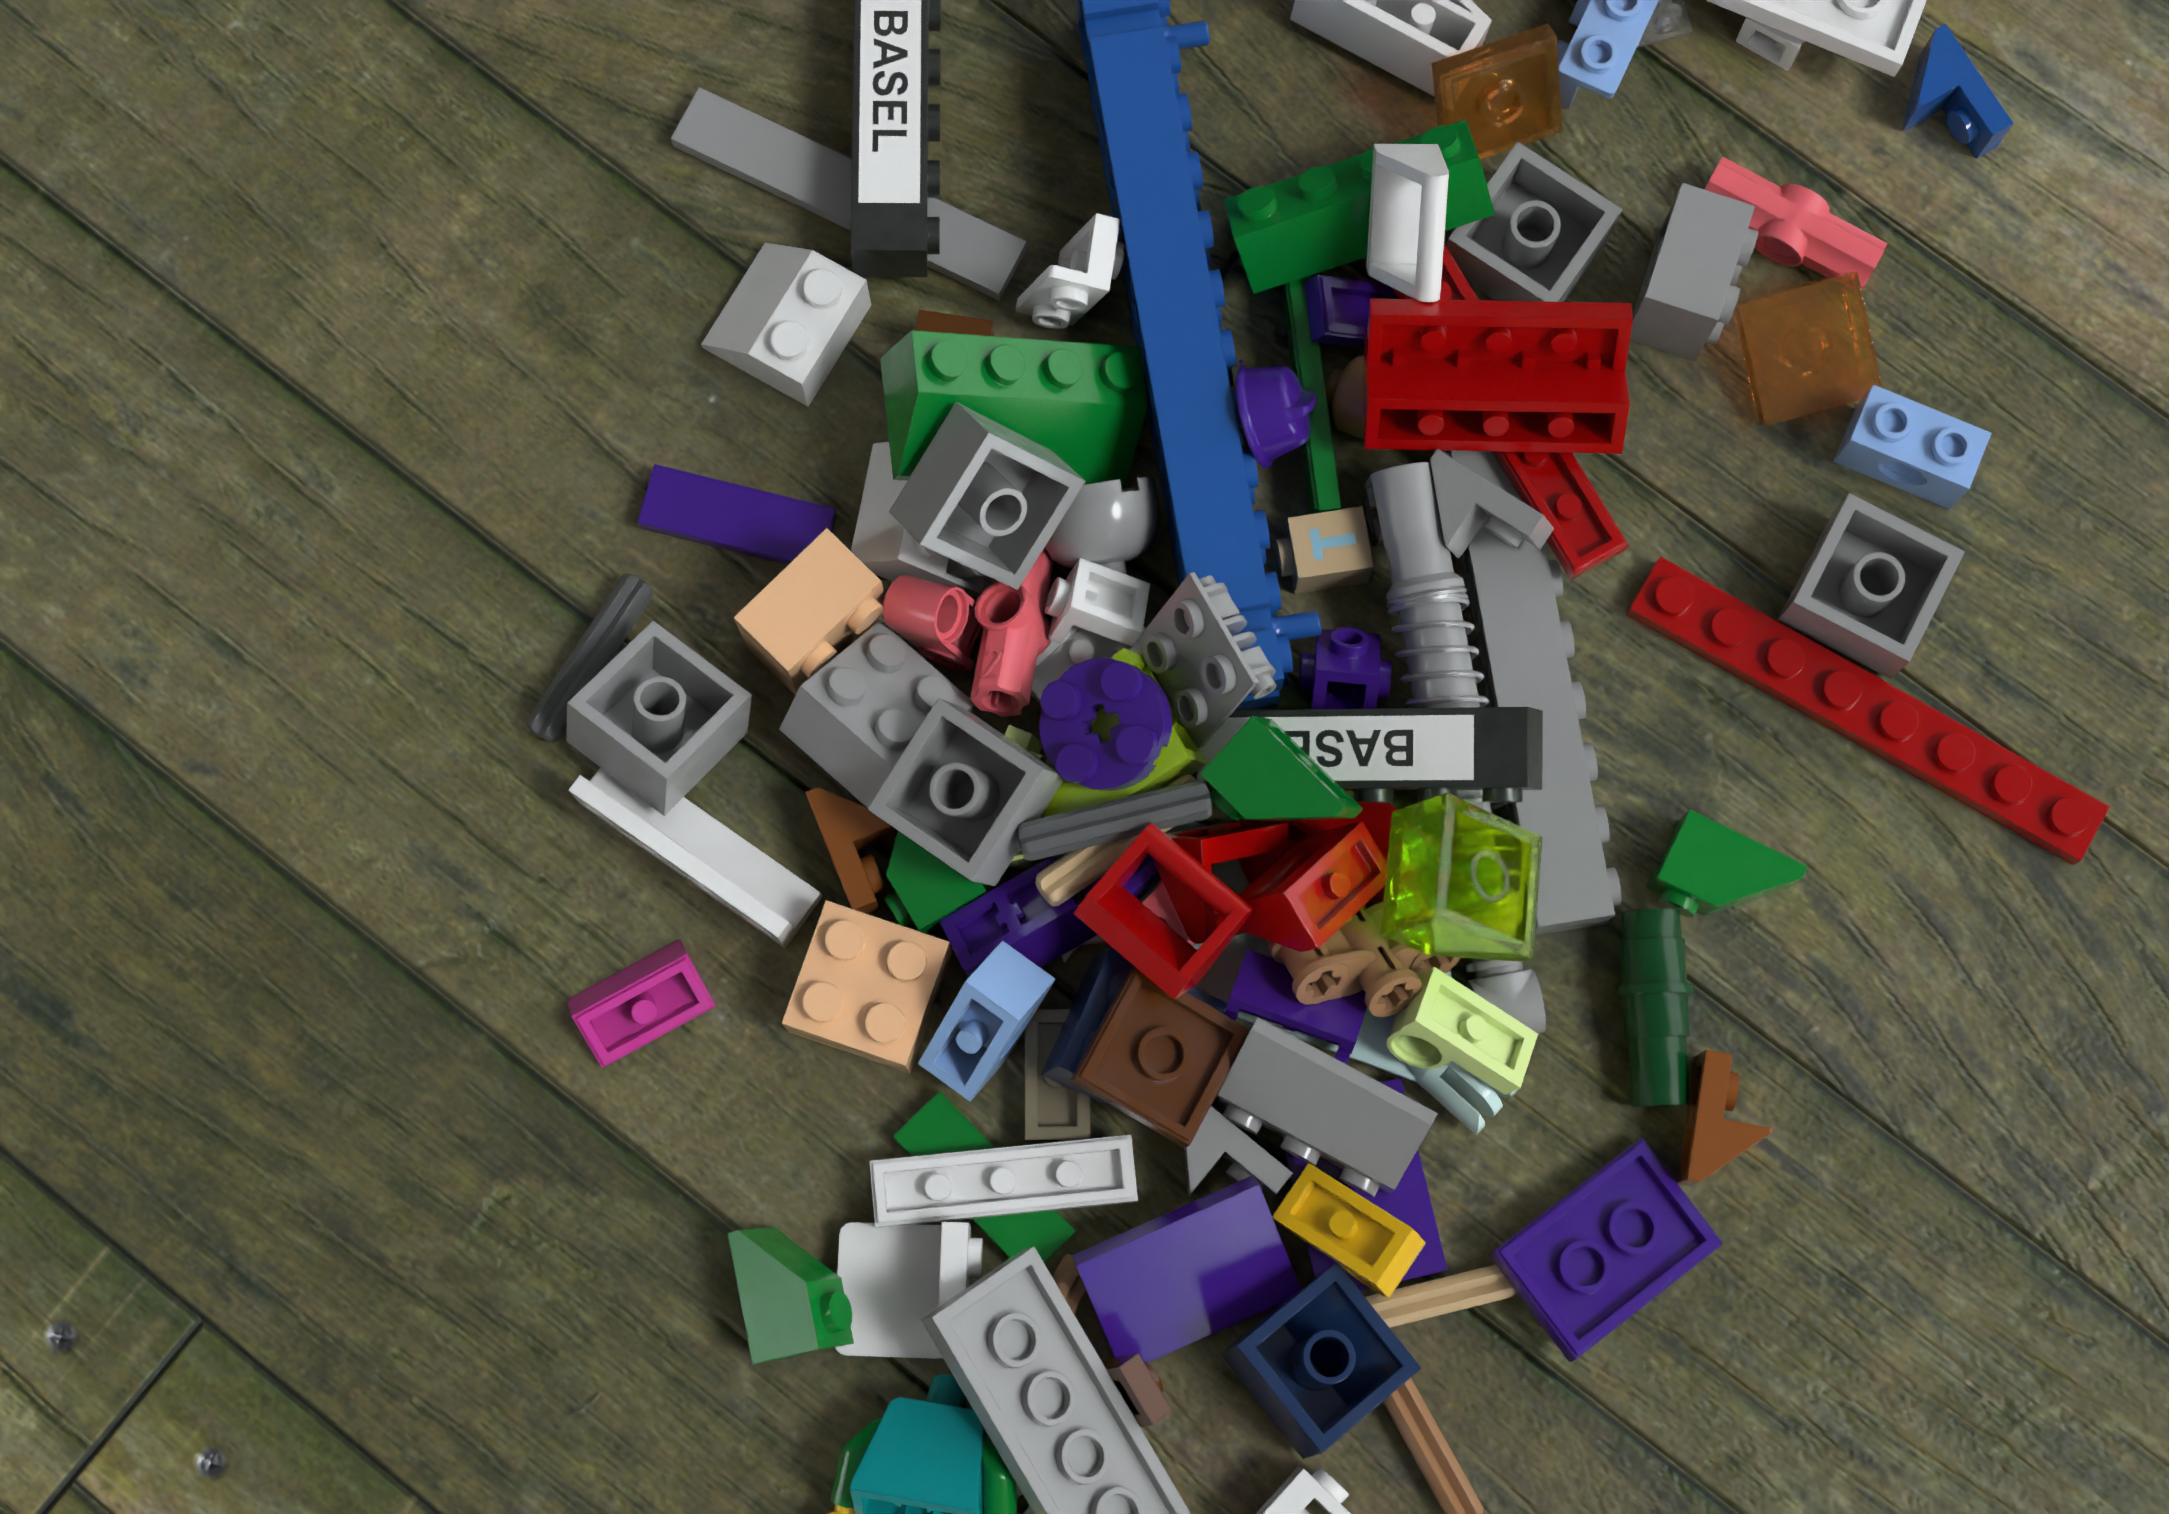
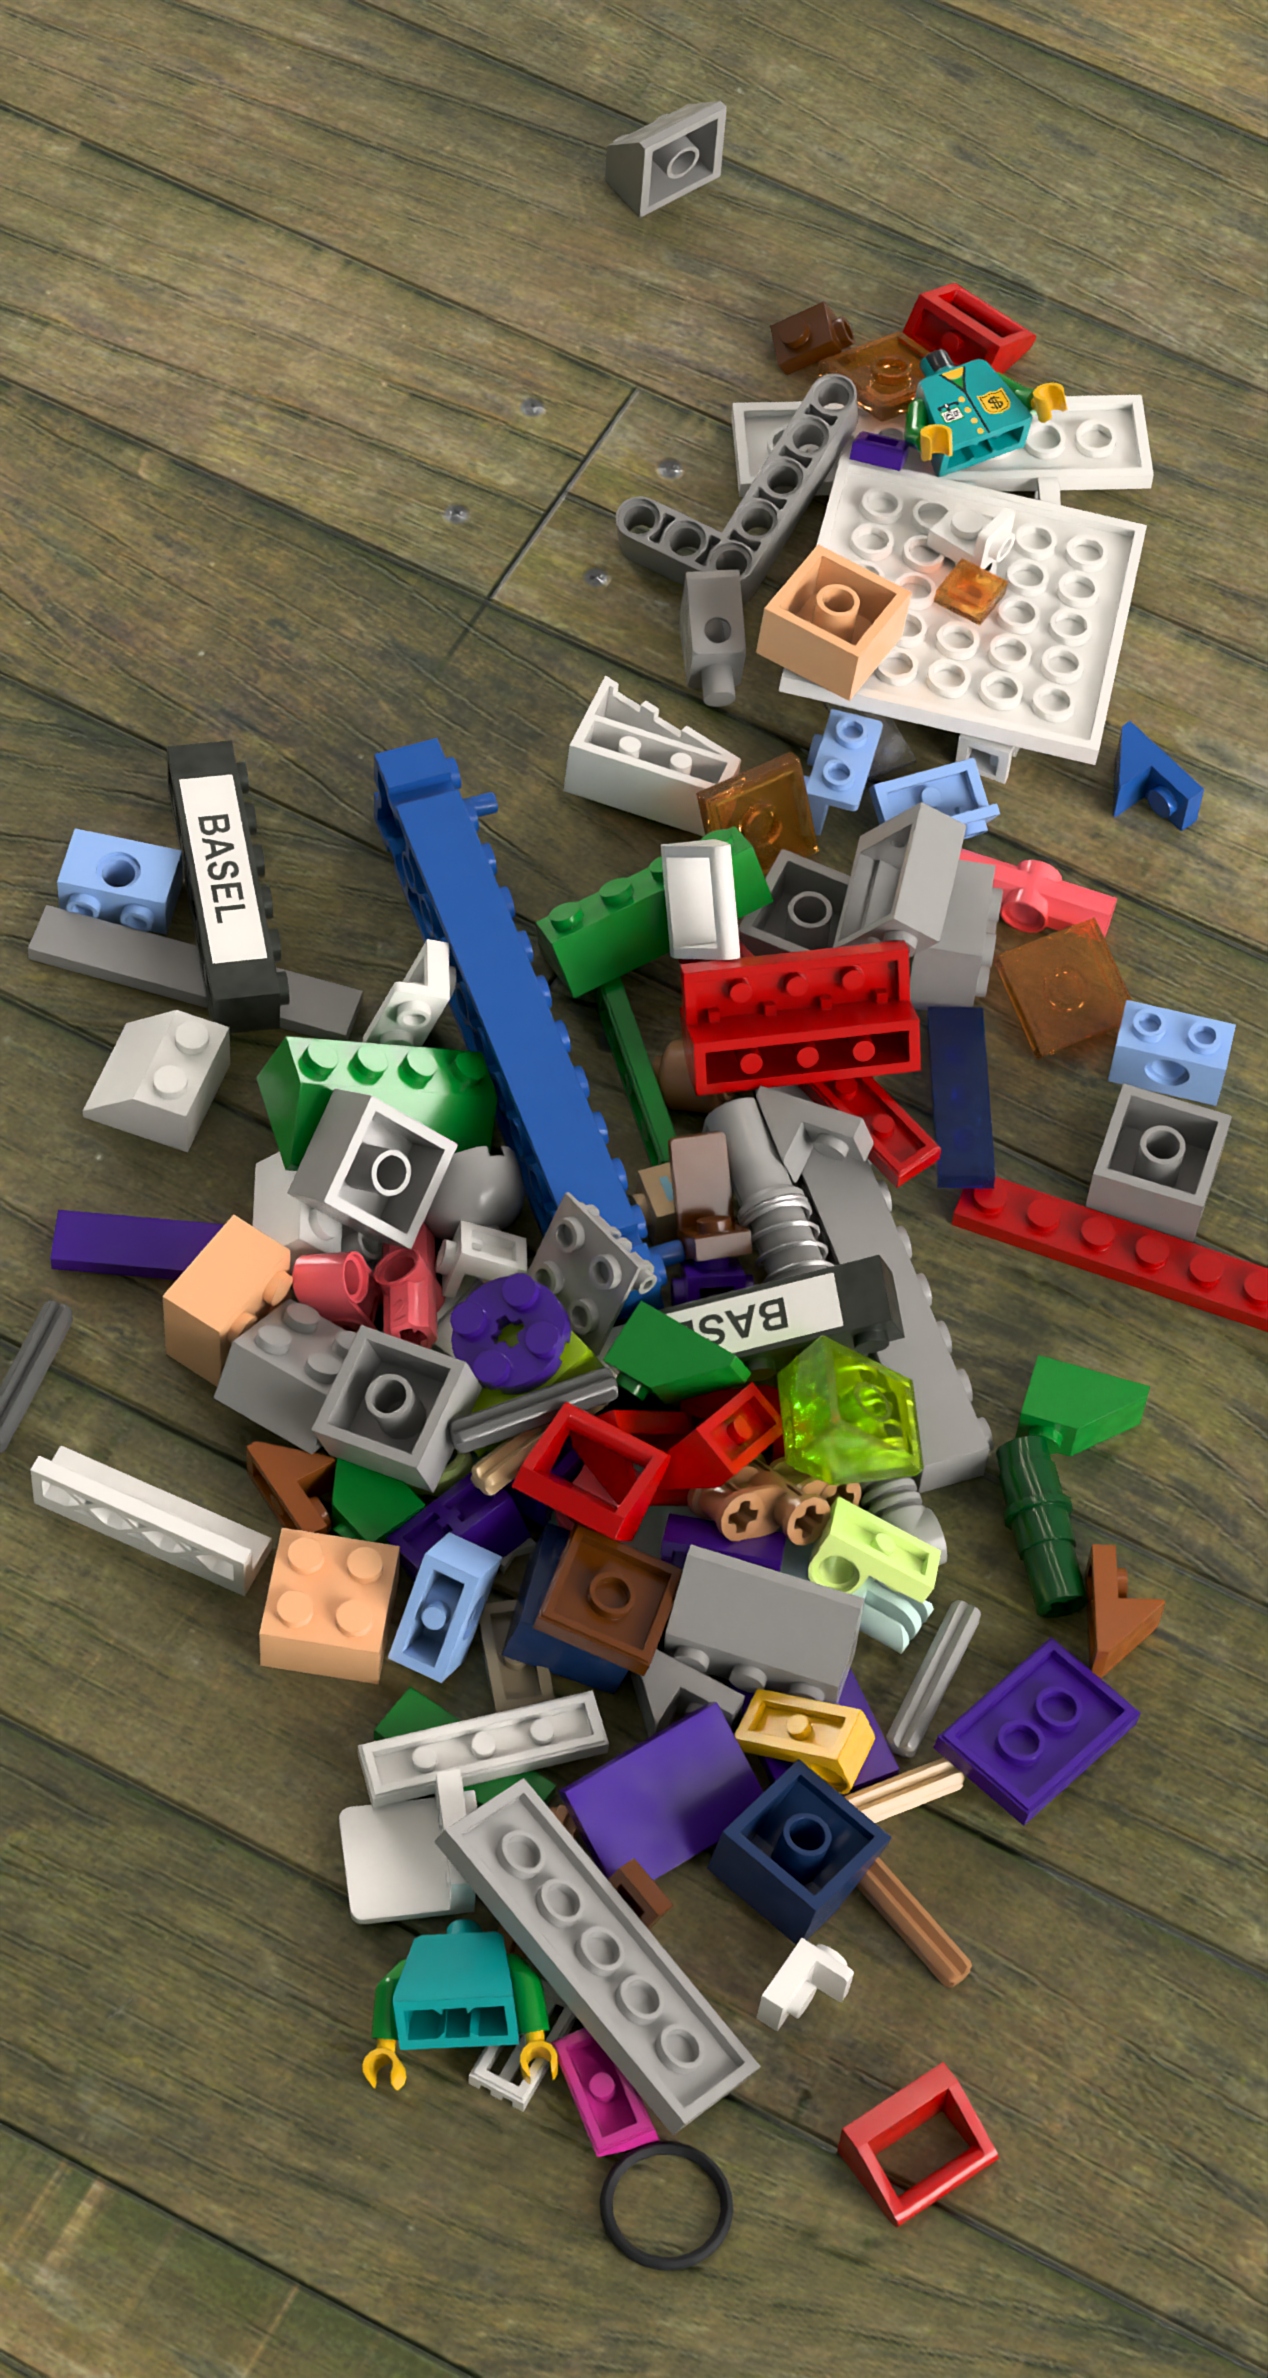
camera: 15 degrees left, 20 degrees down
light grey brick [566,621,752,816] -> none
dark pink slope [567,940,716,1068] -> none
green slope [728,1227,854,1365] -> none
dark purple piece [1236,359,1318,468] -> none
dark purple tile [1304,275,1399,348] -> none
none -> light blue brick [57,829,183,935]
none -> bracket [668,1131,753,1262]
none -> light grey window [833,802,967,958]
none -> light blue bracket [869,758,1000,839]
none -> light grey axle [886,1600,981,1759]
none -> clear blue tile [927,1007,996,1189]

